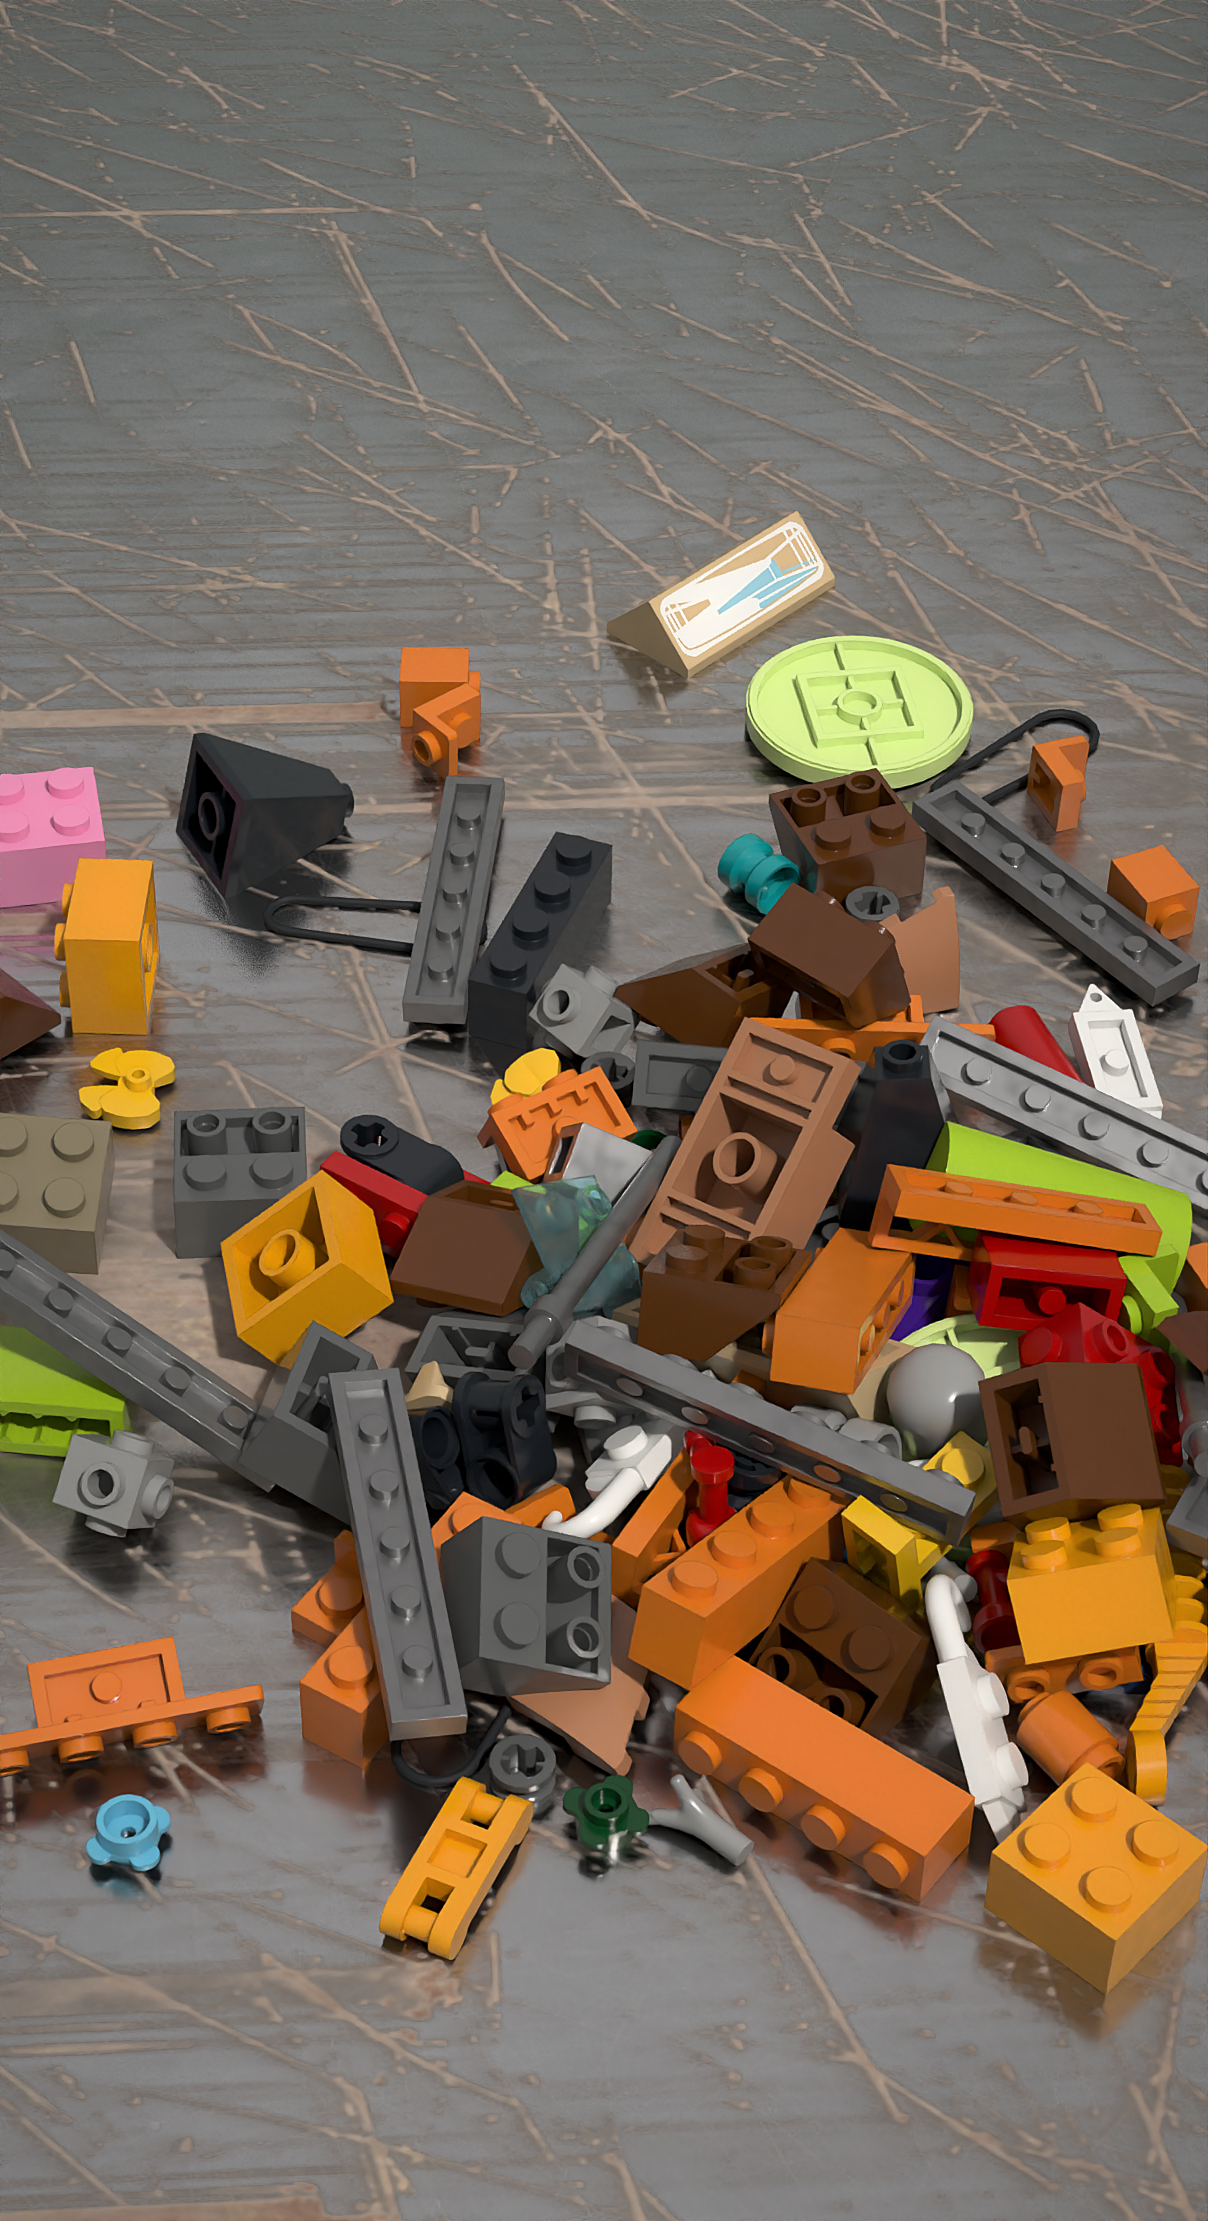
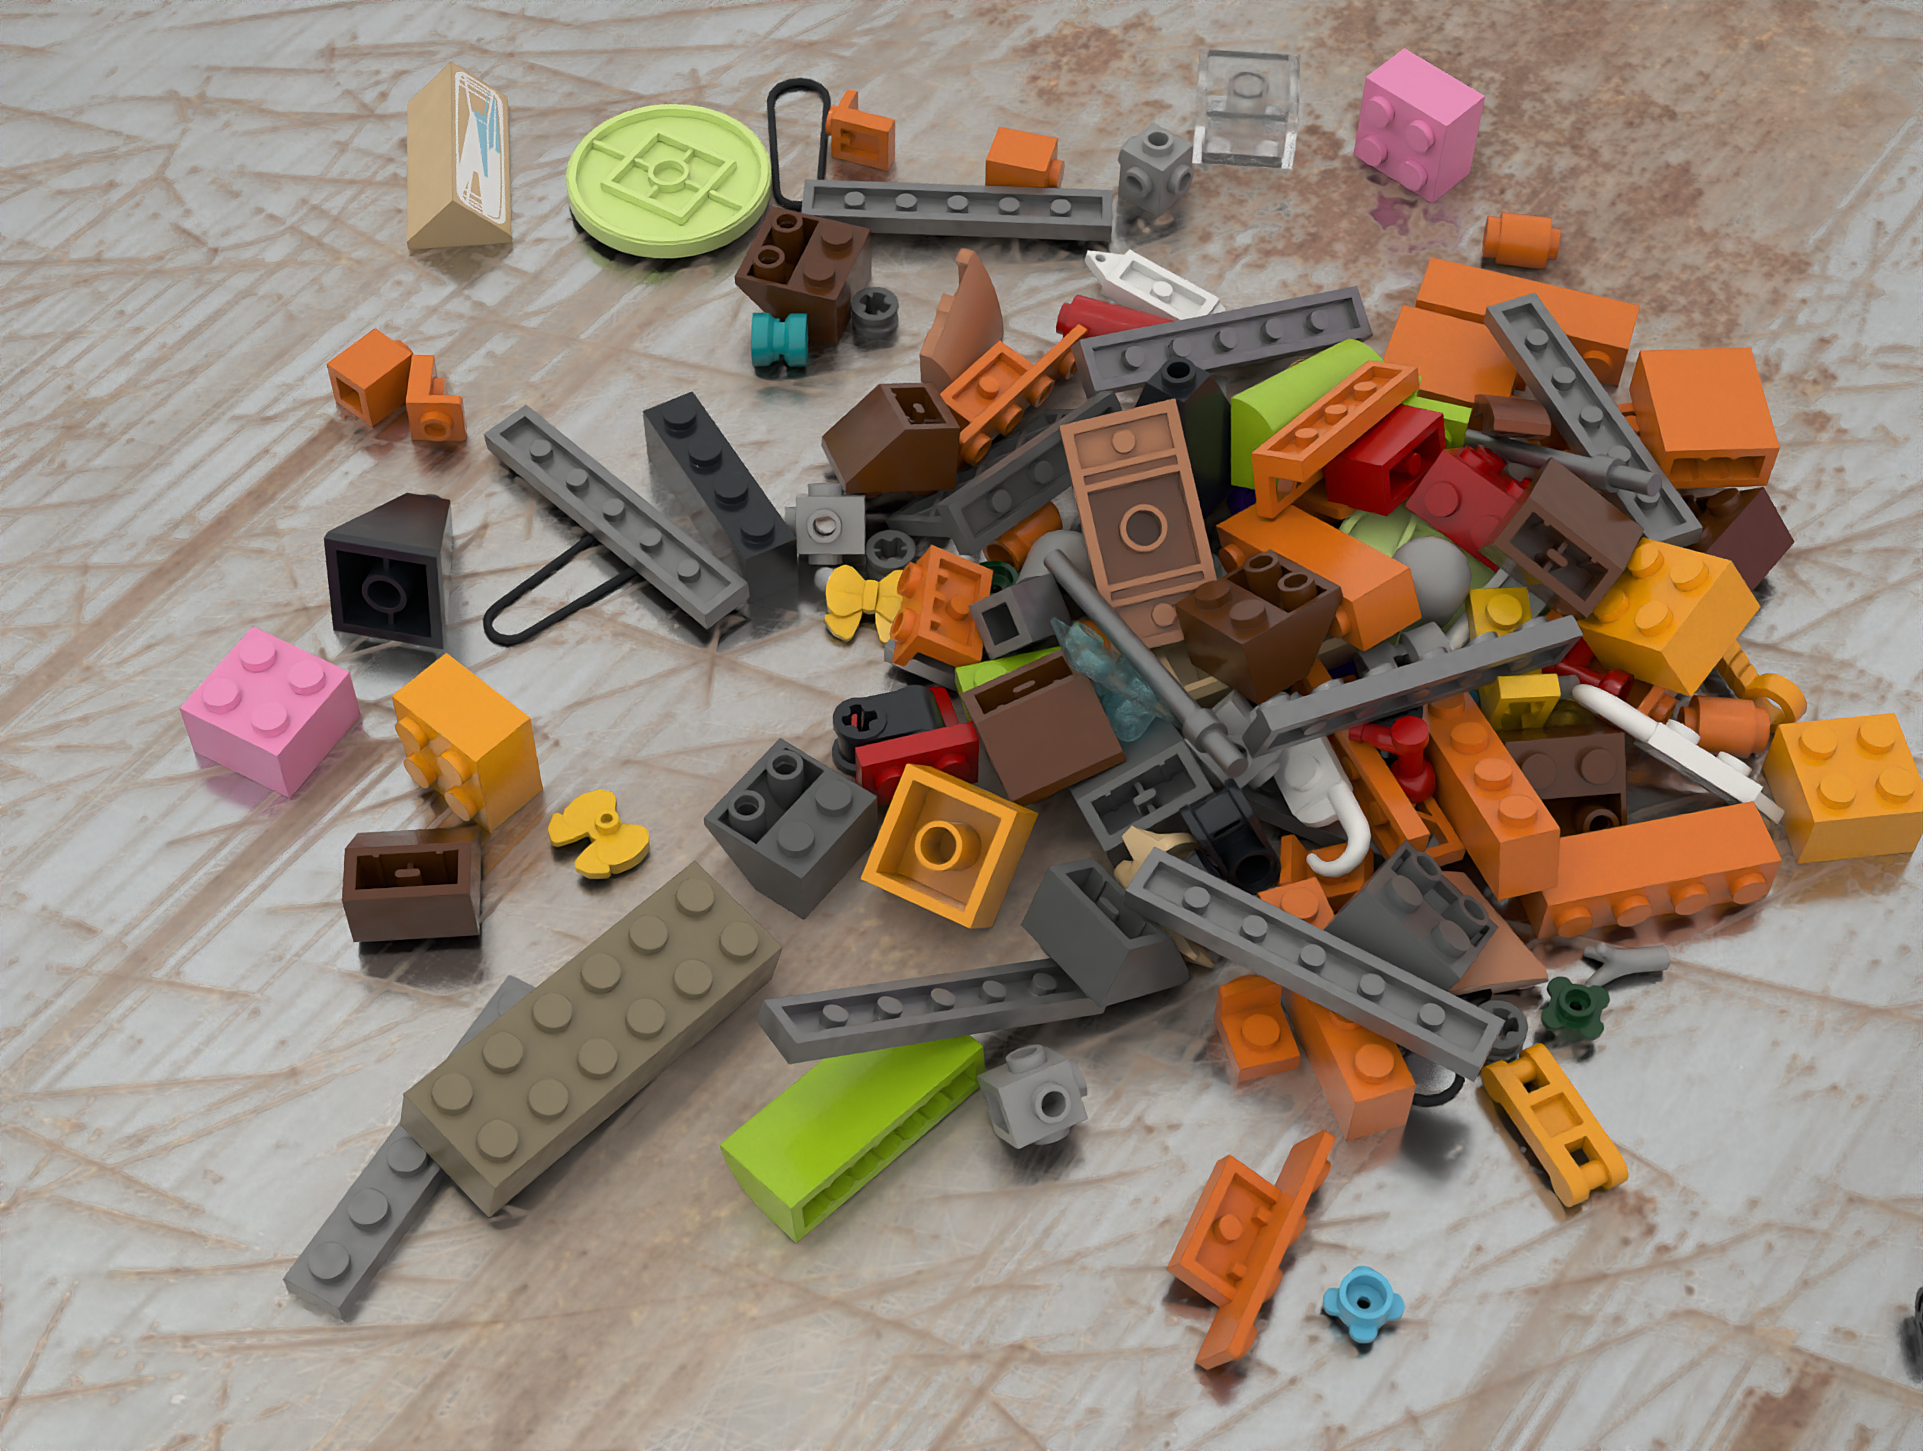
camera: 50 degrees left, 10 degrees up
reddish brown slope [747,883,912,1028] -> none

